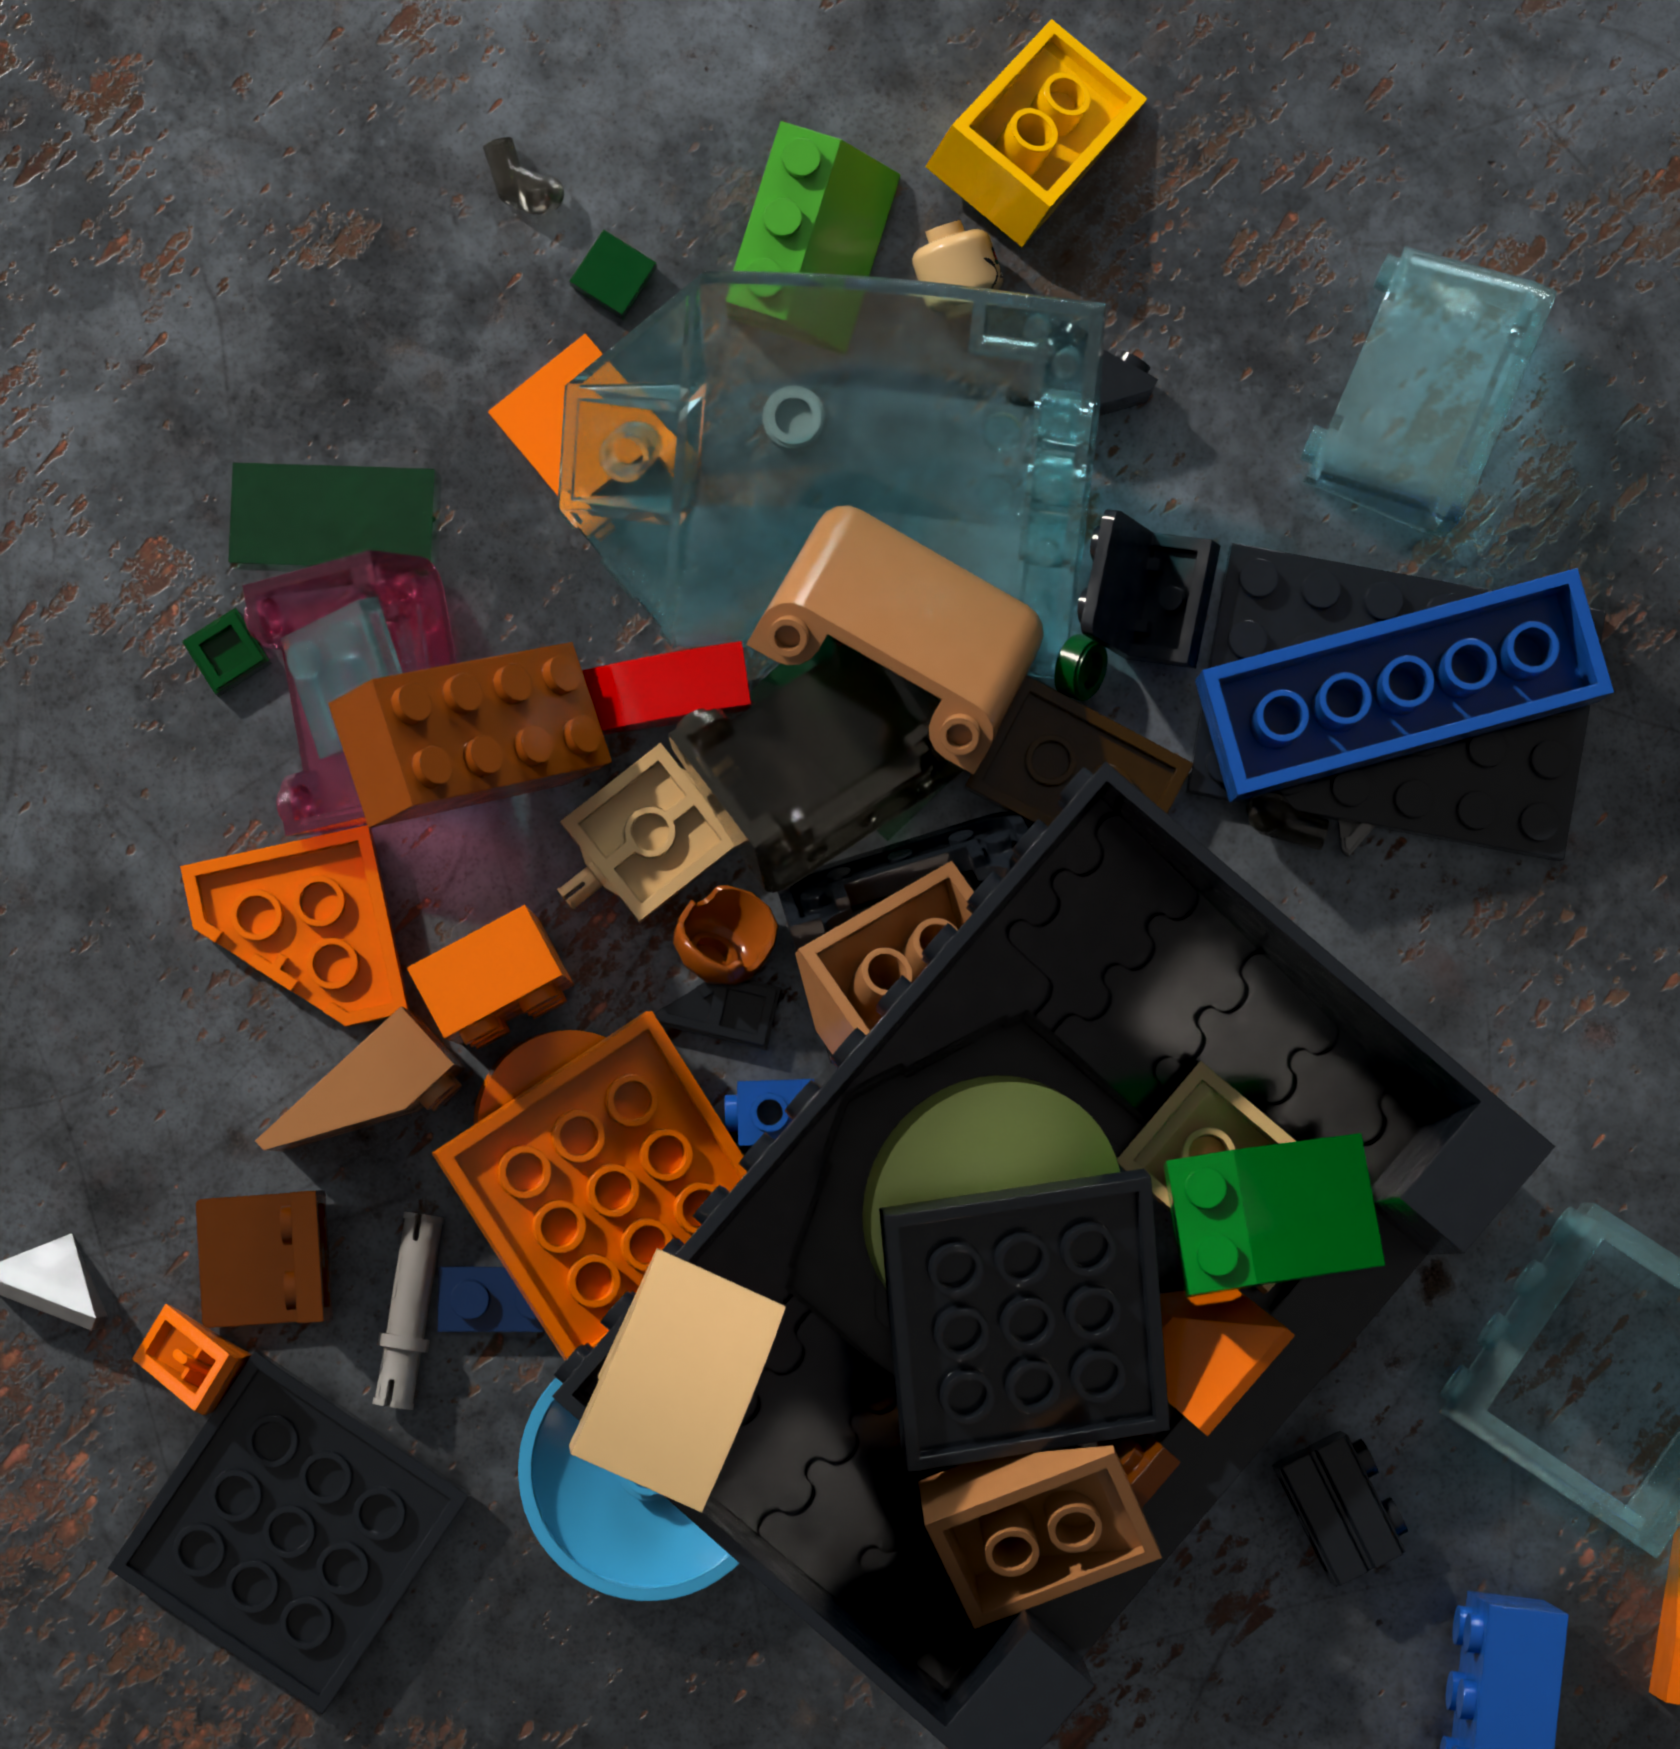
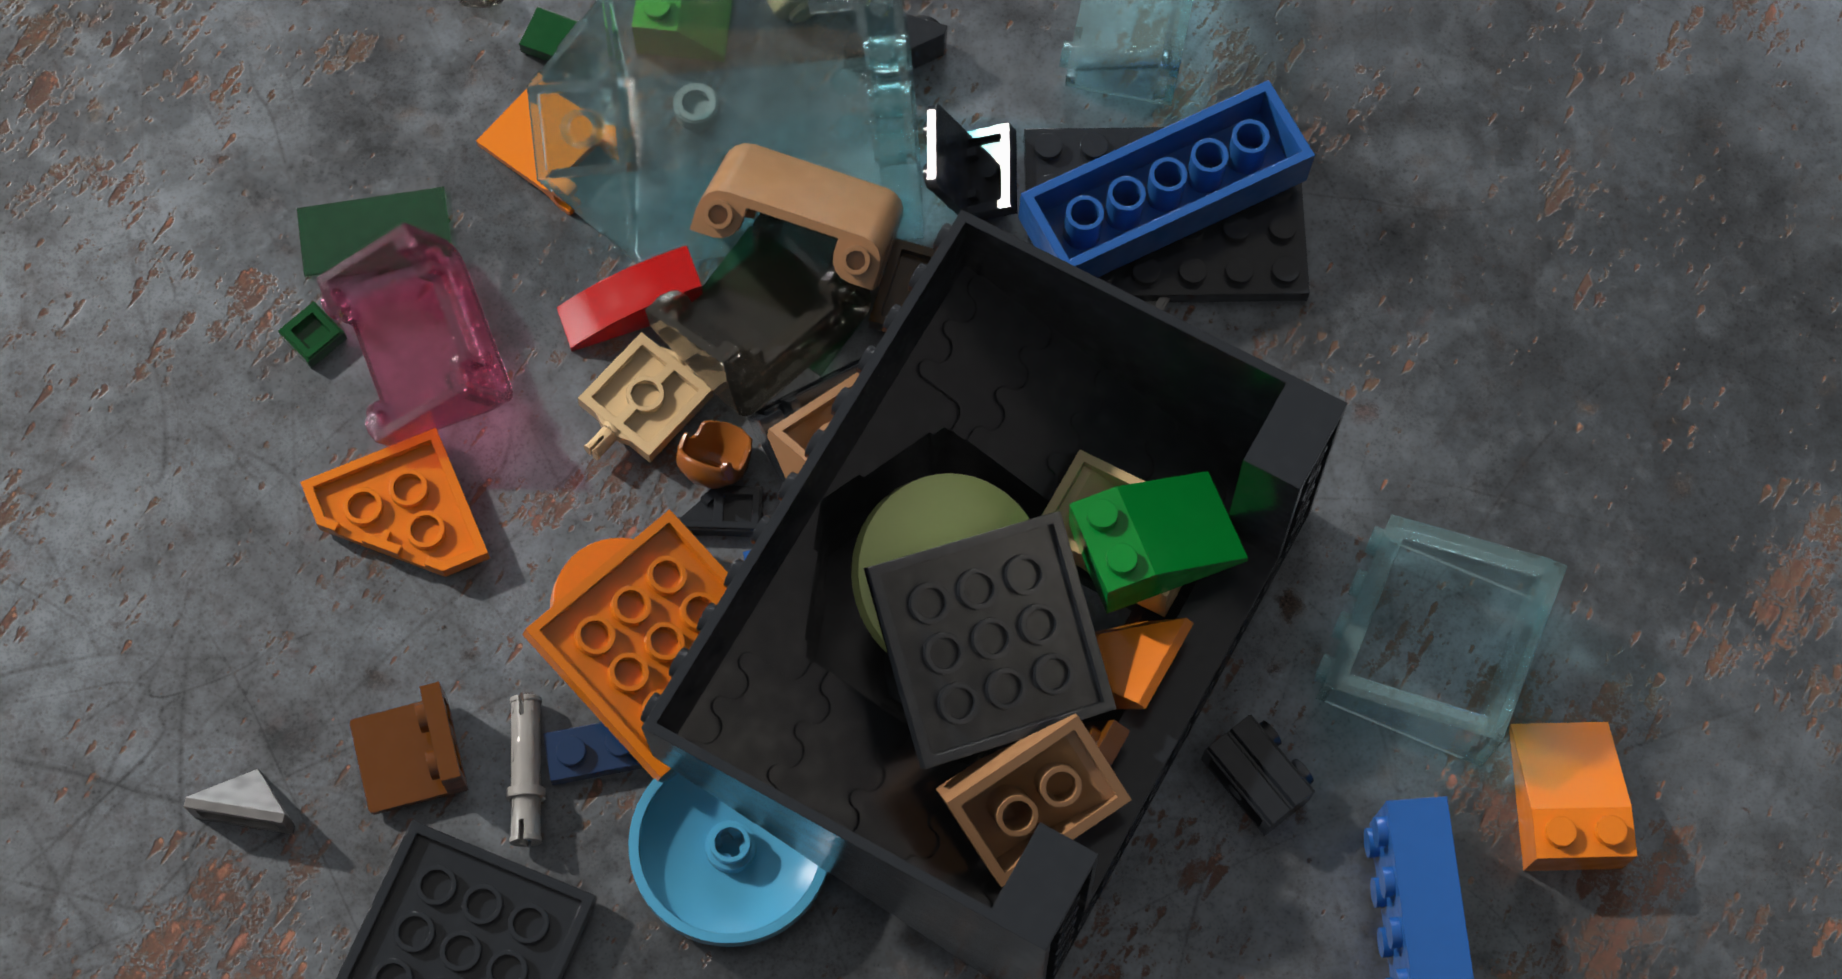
camera: 10 degrees left, 15 degrees down
orange slope [132,1304,252,1415] -> none
medium nougat slope [255,1007,466,1152] -> none
clear light blue plate [280,596,402,759] -> none
dark orange brick [328,642,612,828] -> none
orange brick [407,904,574,1049] -> none
tan slope [569,1248,786,1513] -> none
dark green tile [1054,634,1108,701] -> none

